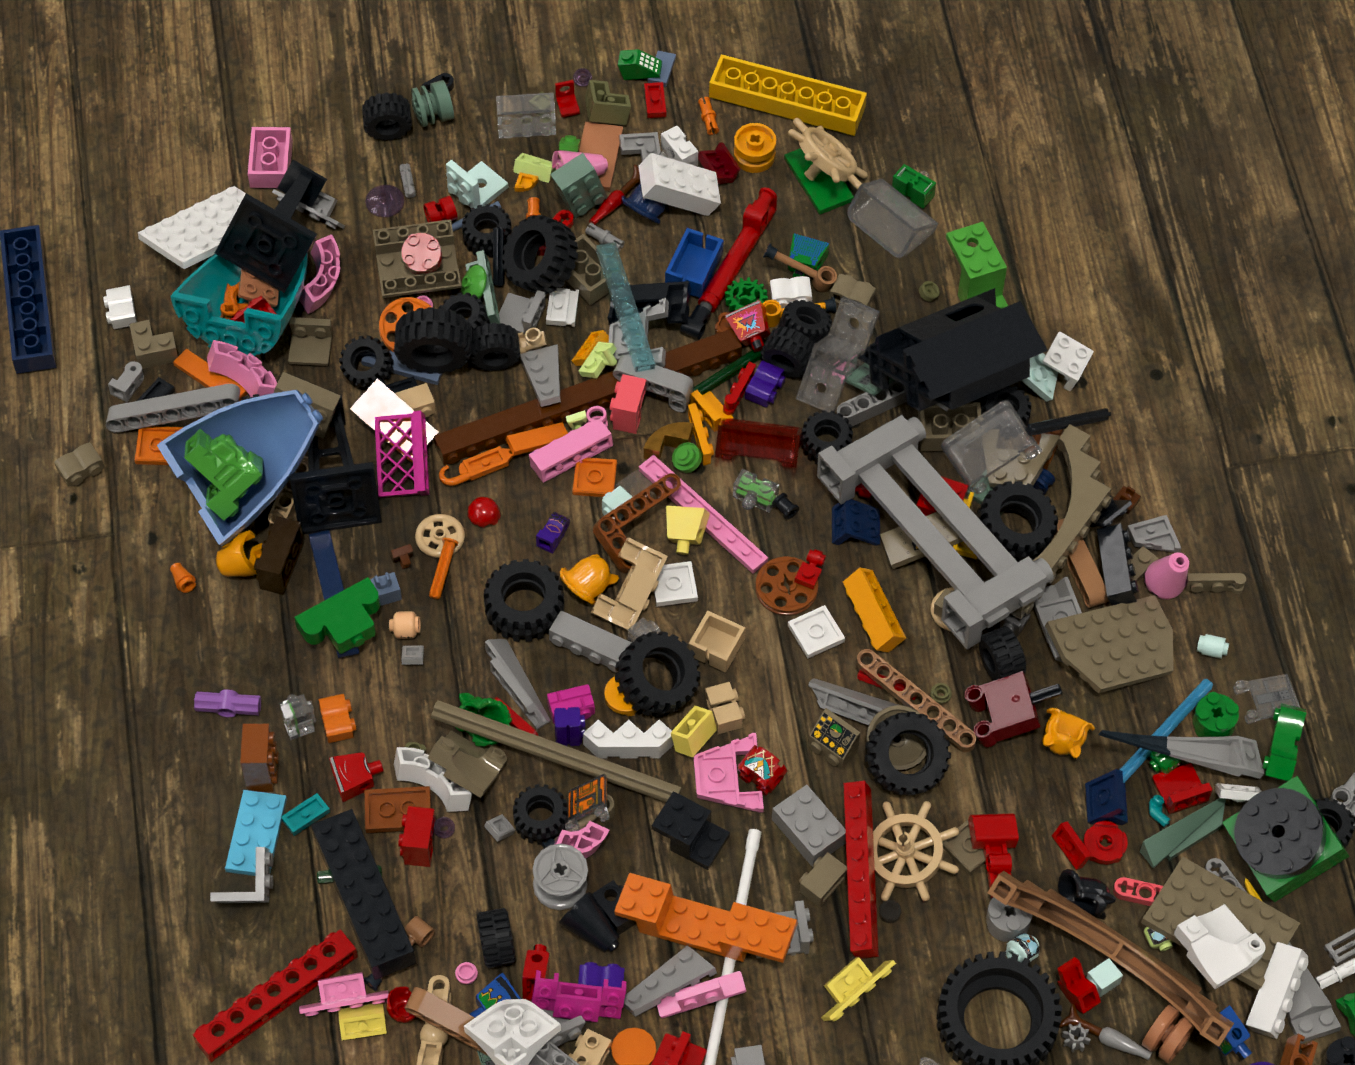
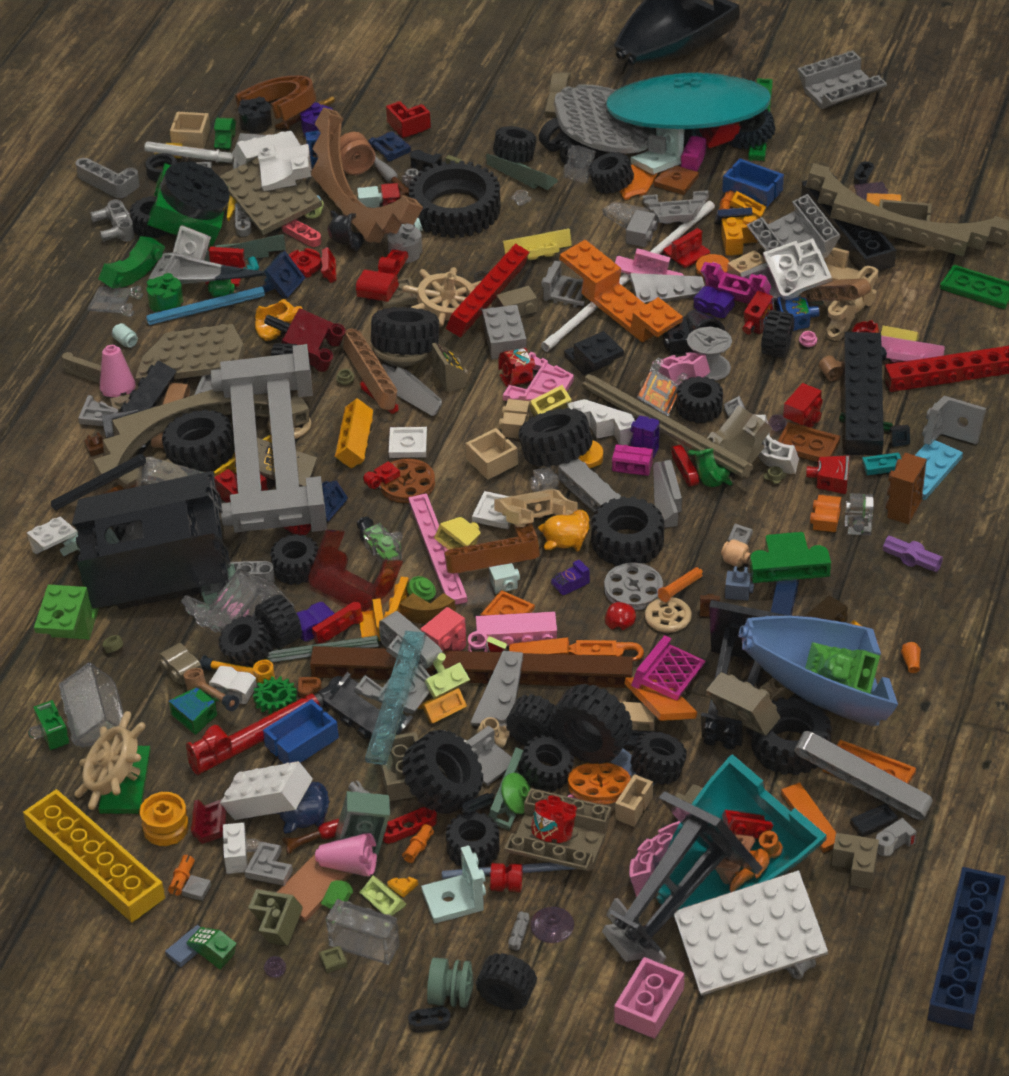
camera: 150 degrees left, 15 degrees down
dark tan brick [54,442,104,487] -> none
white brick [103,285,137,329] -> none
bright pink brick [207,340,277,397] -> none
red bracket [555,80,580,117] -> none
red plate [644,82,666,118] -> none
red torso [725,300,770,352] -> none
none -> light grey tile [182,875,211,901]
none -> light grey wedge [604,563,663,610]
none -> tan piece [615,774,653,827]
none -> black tile [890,424,910,447]

